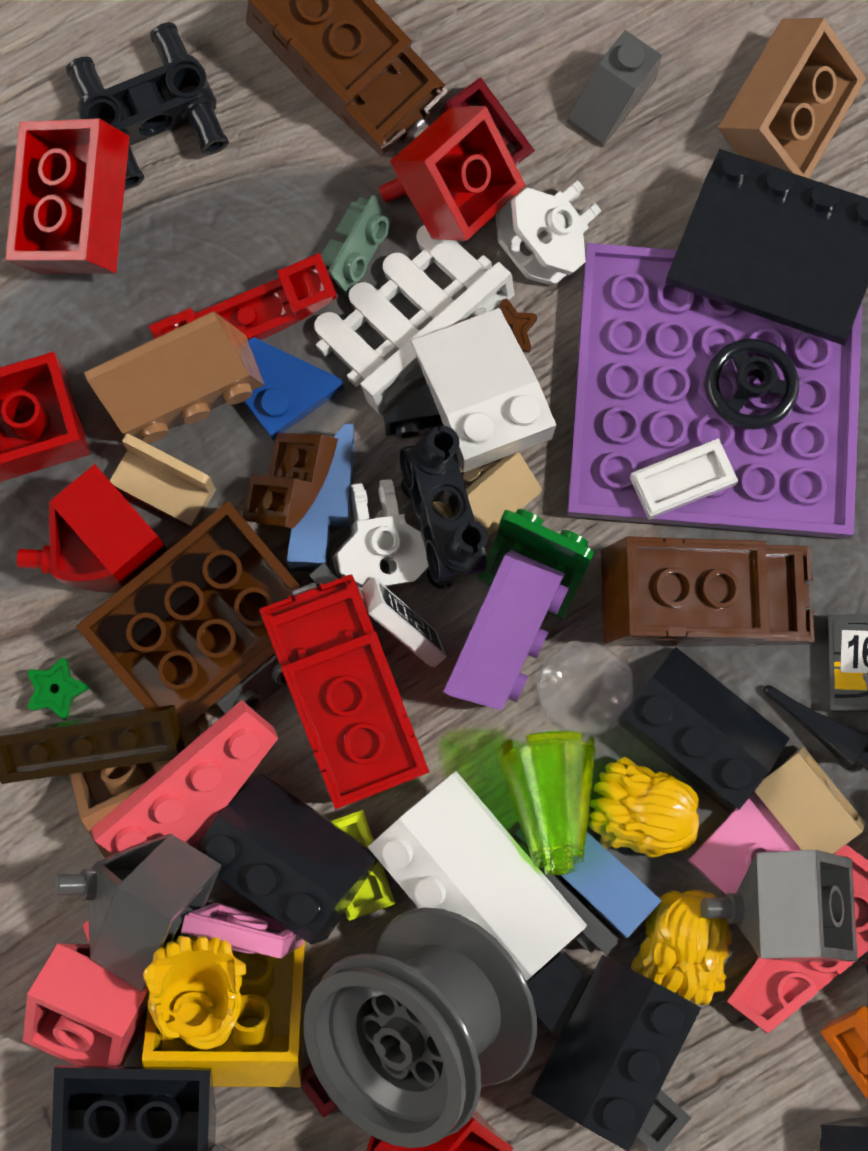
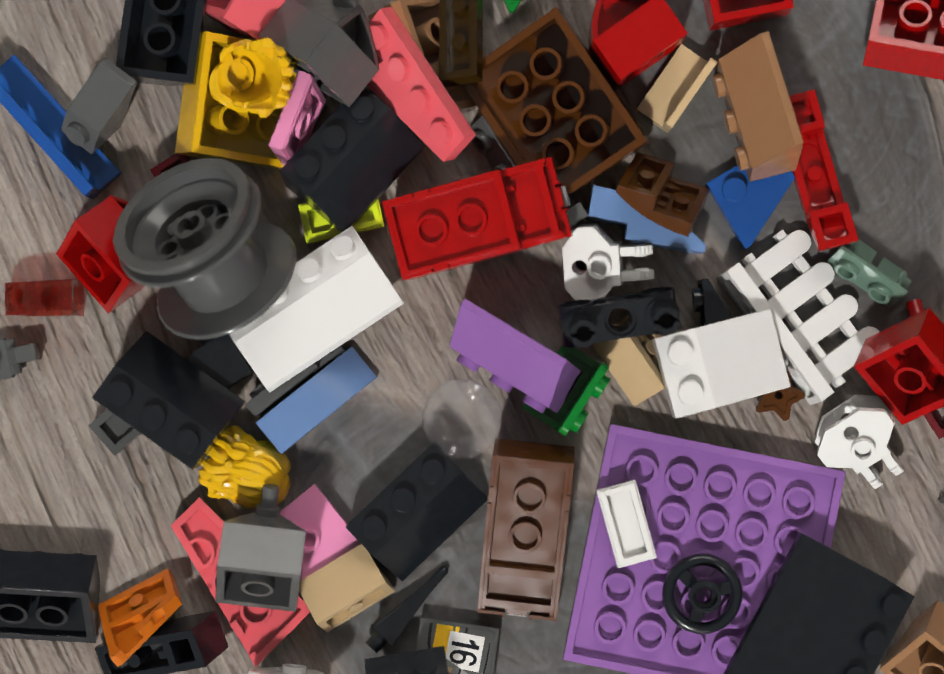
camera: 100 degrees right, 10 degrees up
white tile [361,577,447,668] -> none
clear neon green cone [497,731,596,875] -> none
yellow hair [588,757,699,858] -> none

